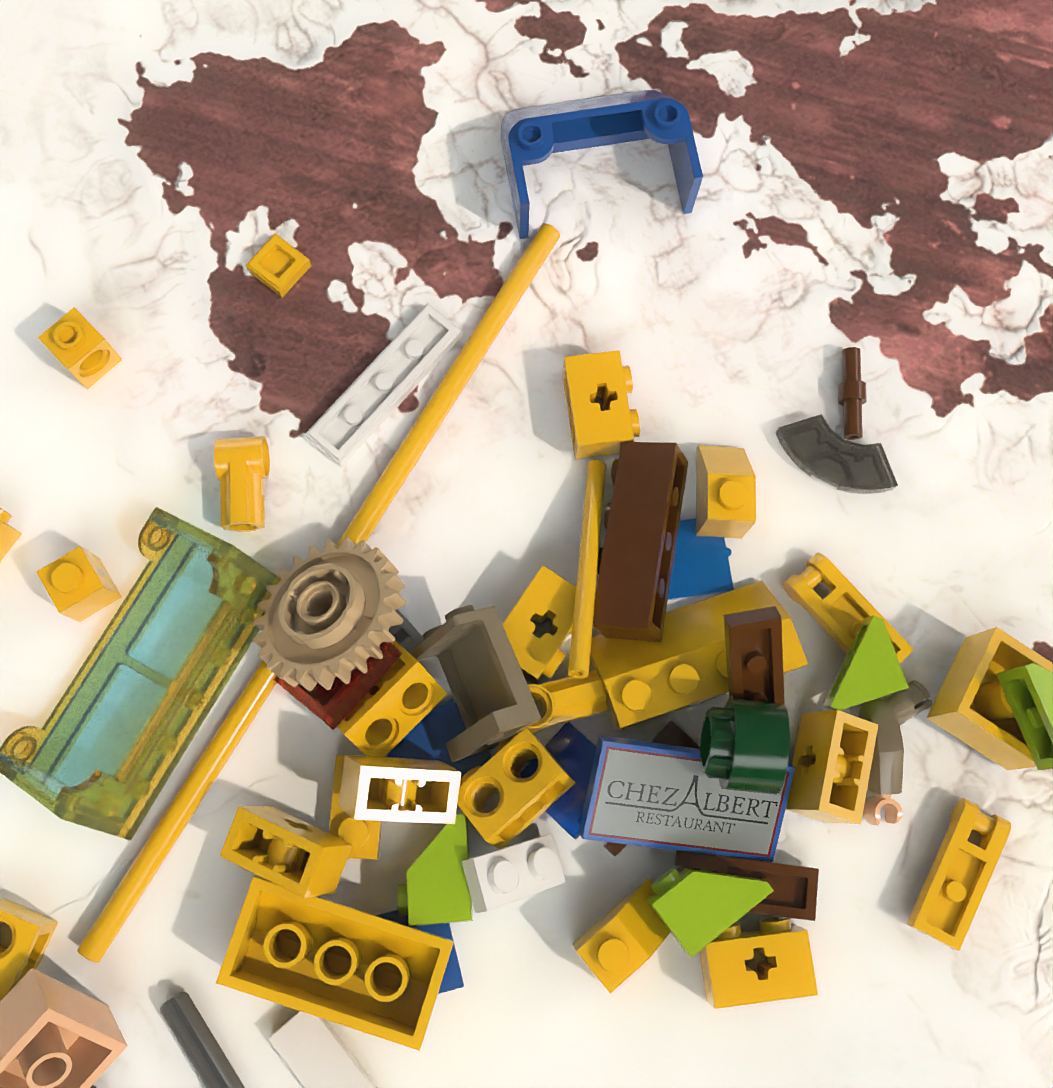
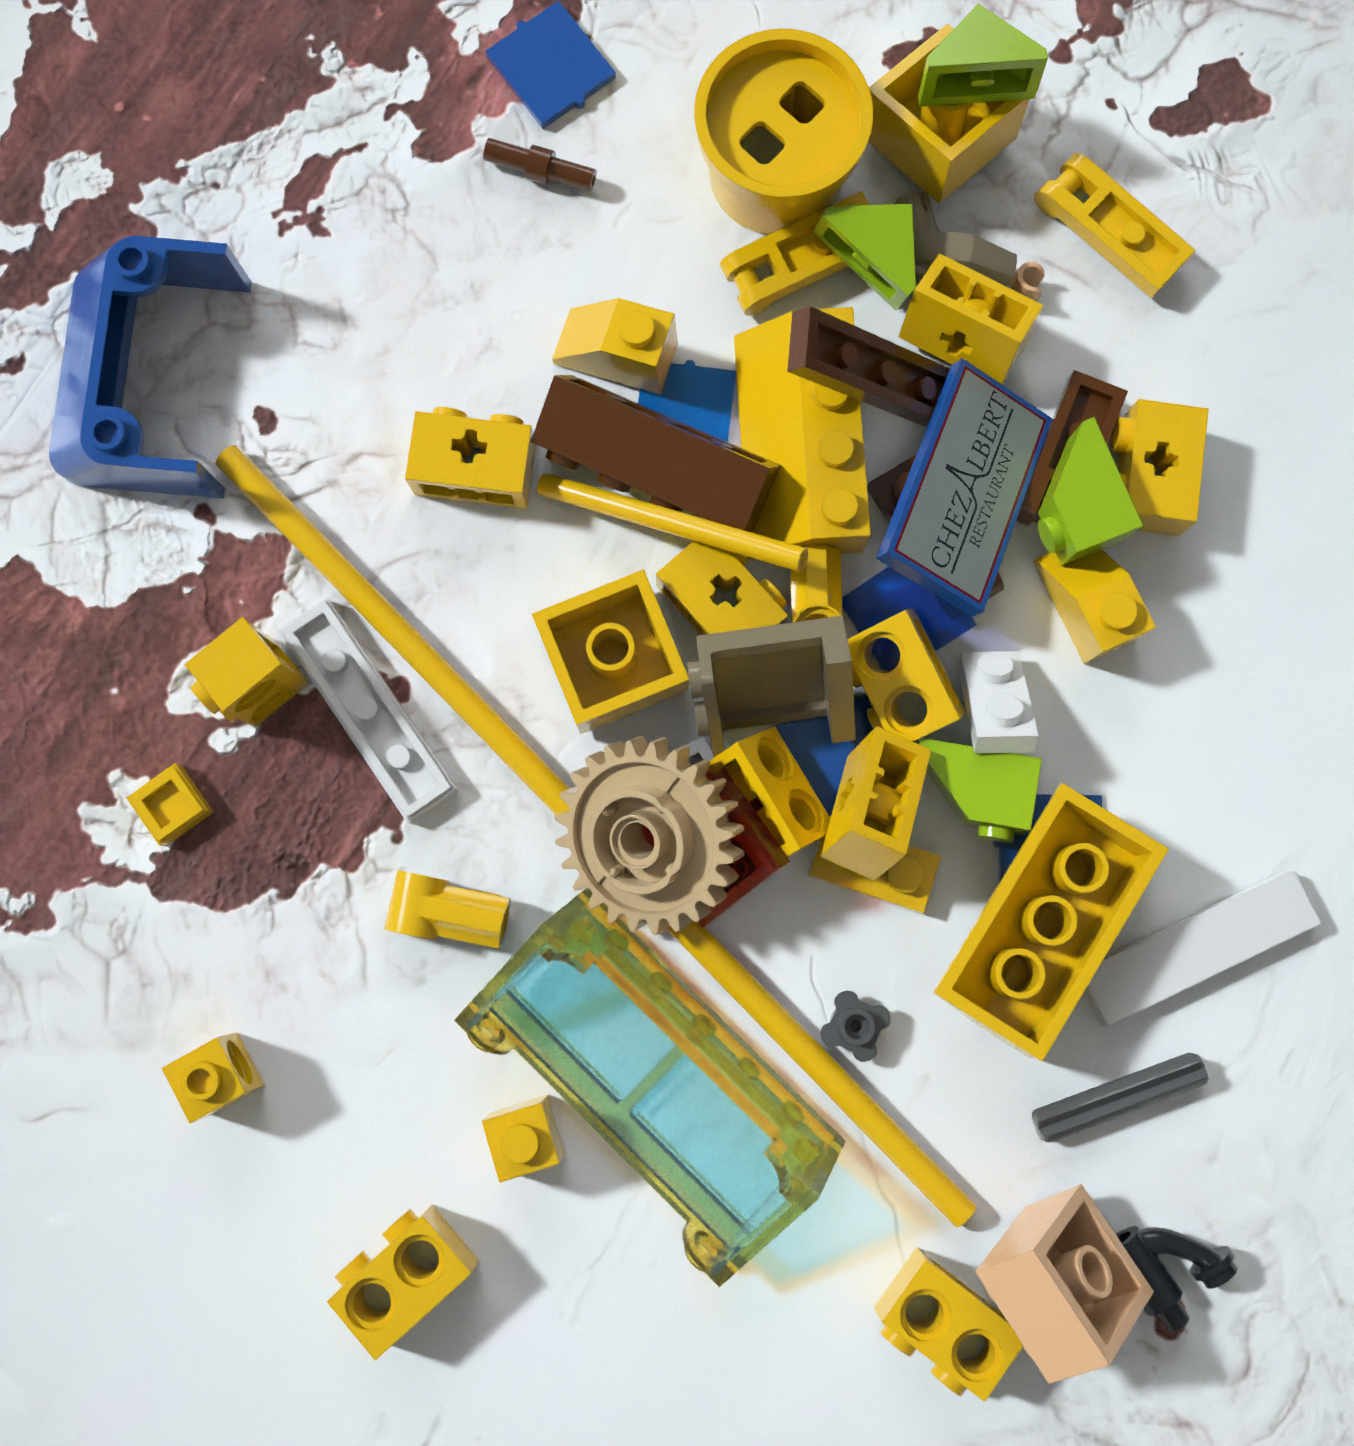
camera: 70 degrees left, 5 degrees up
yellow brick [220,806,353,898] -> none
dark green piece [700,698,790,795] -> none
clear smoke tile [775,414,898,494] -> none
none -> yellow brick [184,617,310,727]
none -> blue piece [485,0,616,129]
none -> yellow brick [532,569,690,734]
none -> yellow piece [694,28,873,235]
none -> dark grey plate [820,990,891,1062]

